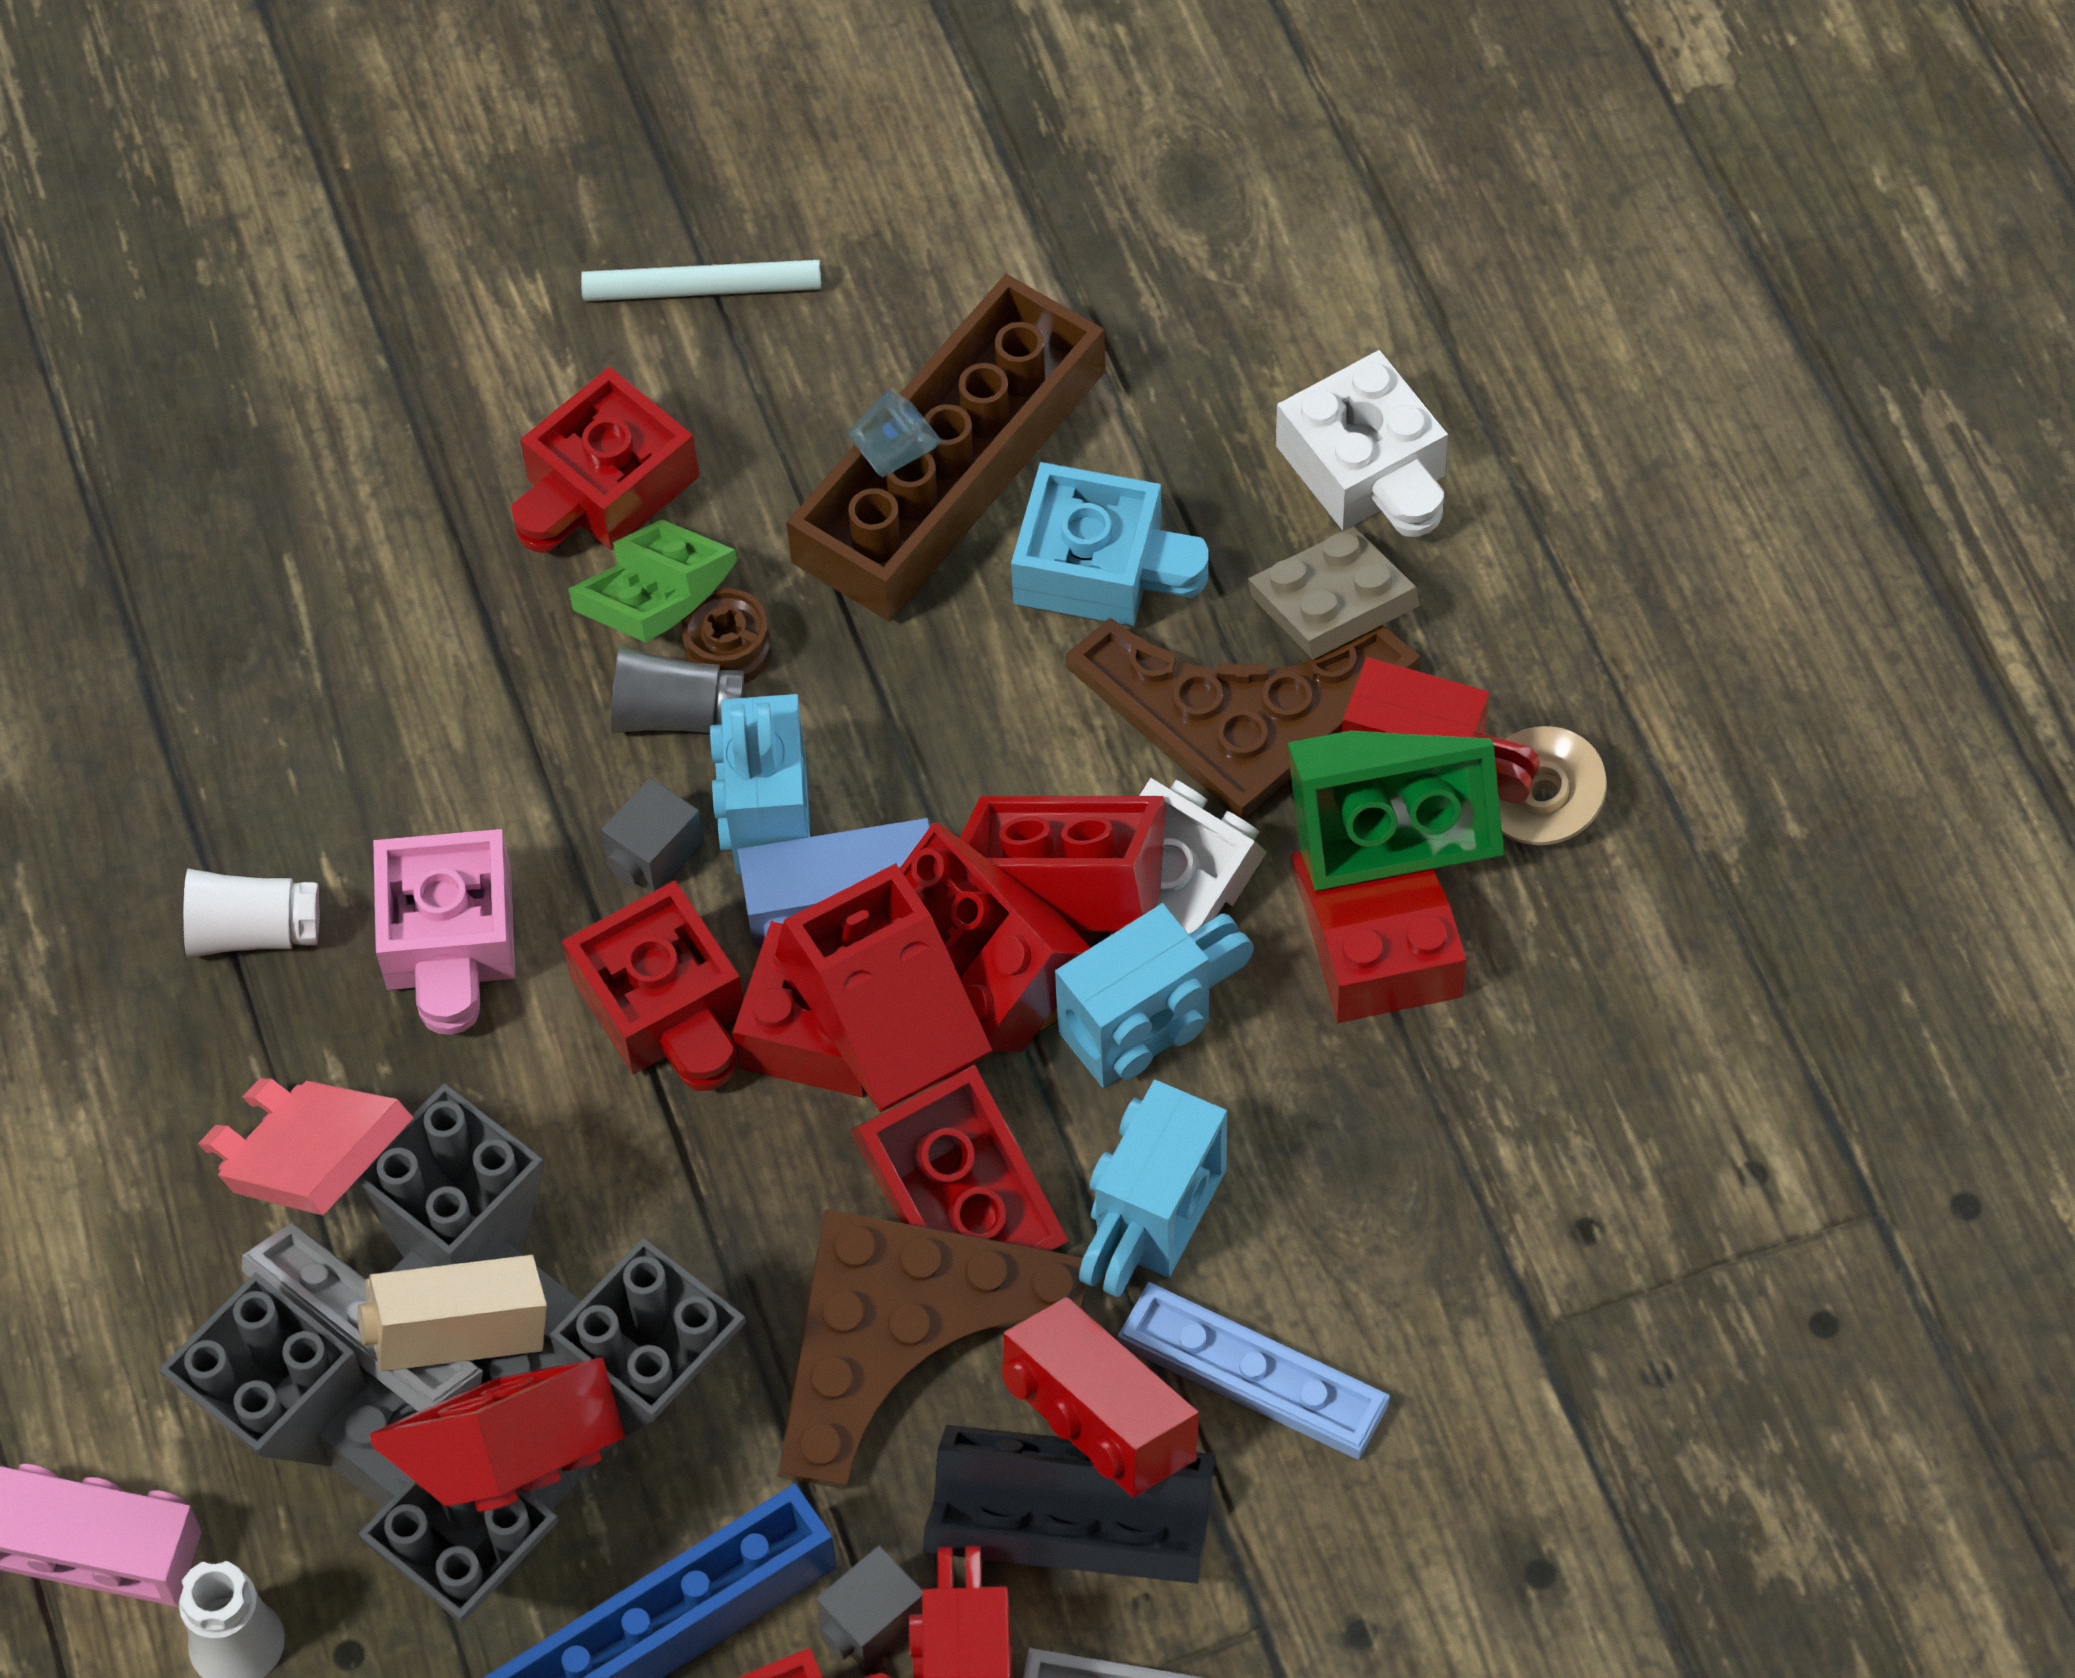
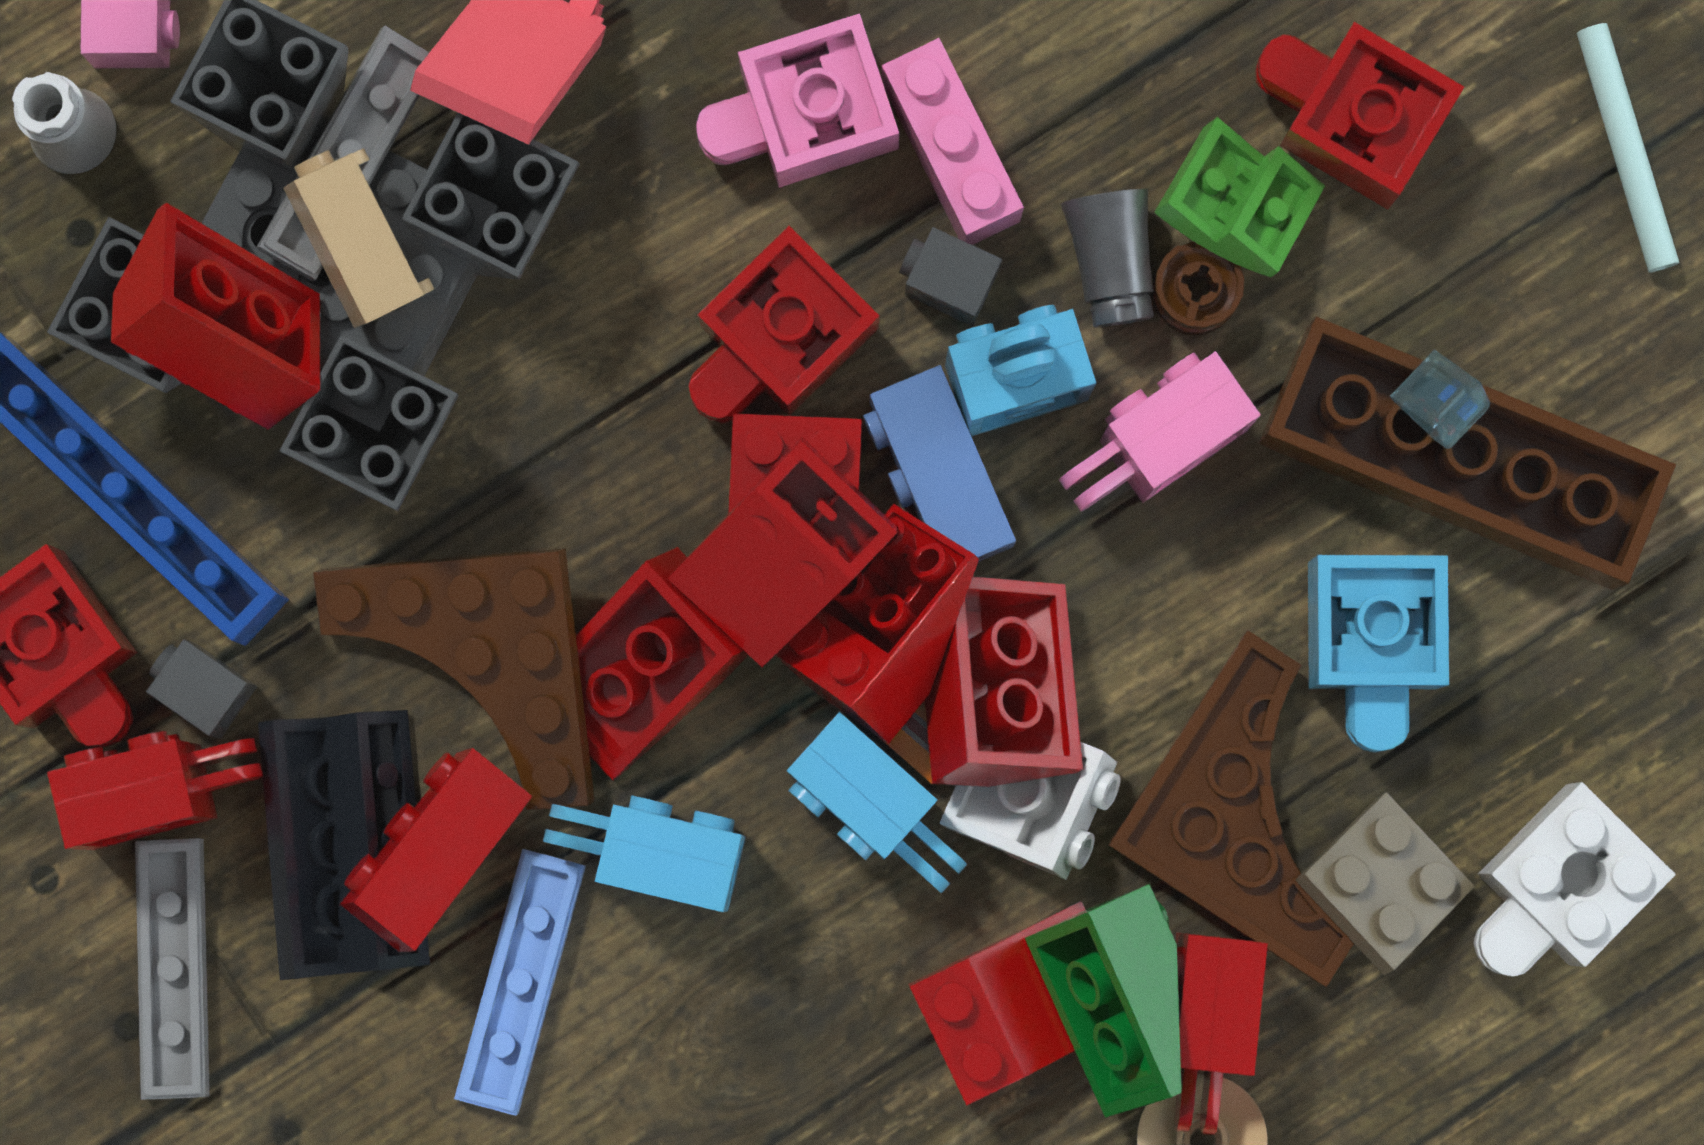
camera: 75 degrees right, 25 degrees up
none -> bright pink brick [881,38,1024,245]
none -> bright pink brick [1059,351,1261,511]

